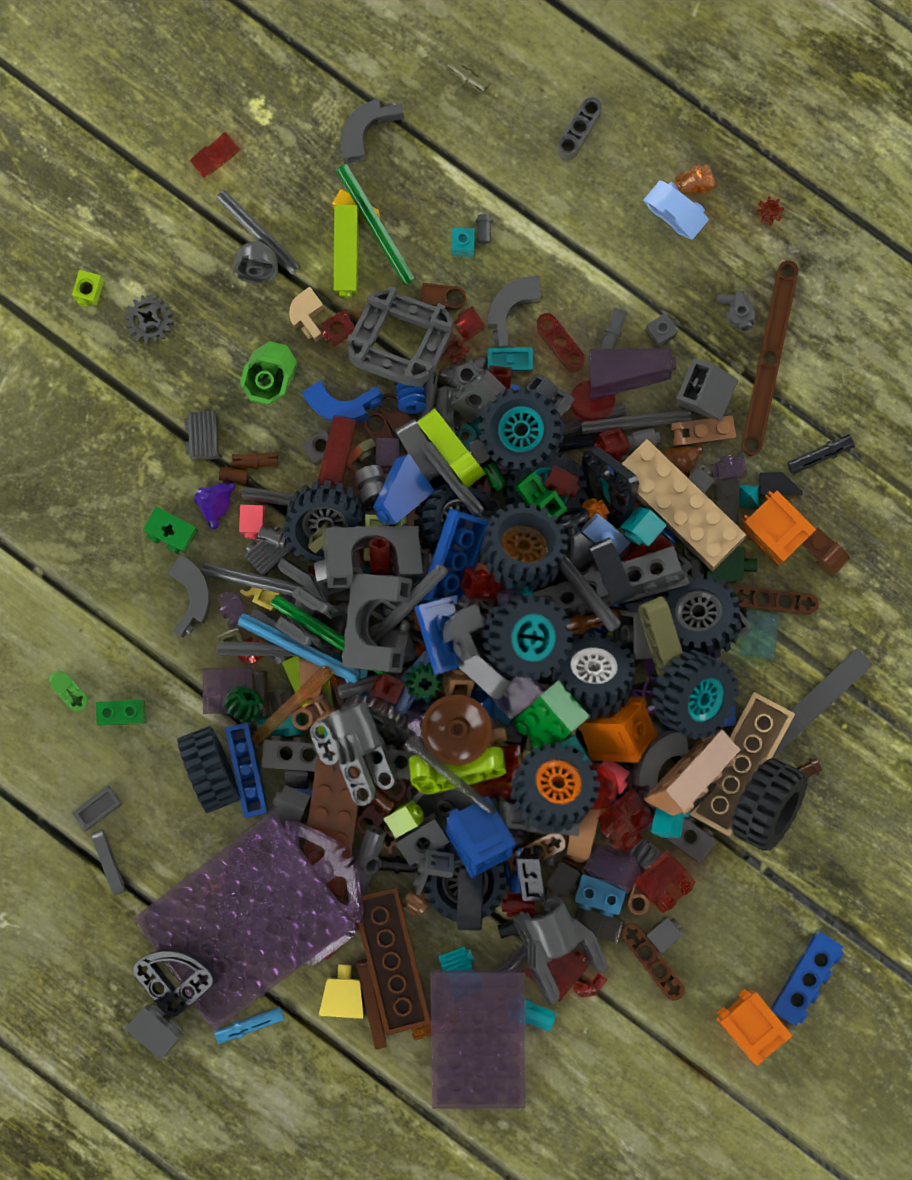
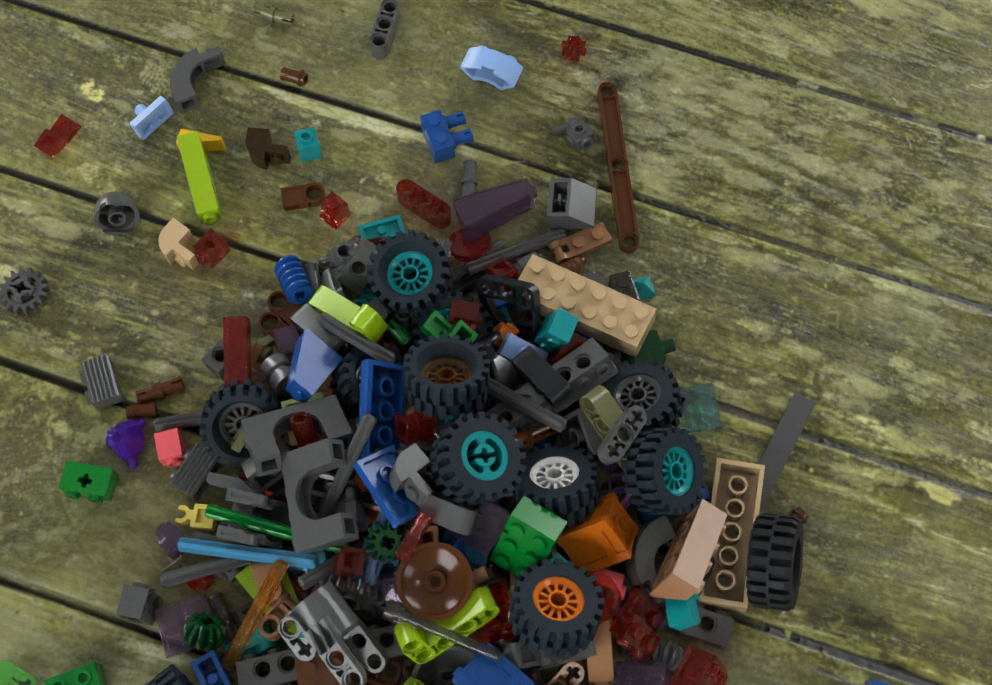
camera: 25 degrees left, 15 degrees down
dark grey arch [168,554,211,638] -> none
dark grey axle [202,563,304,596] -> none
dark grey axle [217,190,300,274] -> none
bright green brick [240,341,298,406] -> none
dark grey pin [257,526,288,549] -> none
blue arch [301,381,385,425] -> none
green axle [336,164,414,285] -> none
dark grey plate [347,287,453,387] -> none
clear red gear [444,335,469,364] -> none
dark grey pin [475,214,493,243] -> none
dark grey arch [488,276,541,348] -> none
dark grey brick [645,313,678,349] -> none
clear orange piece [675,165,717,194] -> none
clear purple brick [711,452,747,482] -> none
reddish brown beam [733,586,819,615] -> none
orange container [740,490,816,566] -> none
black tile [759,472,803,496] -> none
black pin [787,434,855,475] -> none
reddish brown brick [801,527,850,577] -> none
none -> dark grey brick [116,582,160,626]
none -> light blue tile [129,96,174,141]
none -> dark brown brick [245,127,291,169]
none -> reddish brown pin [280,67,308,87]
none -> clear red axle [395,512,433,563]
none -> blue brick [420,110,474,164]
none -> dark grey beam [597,406,647,465]

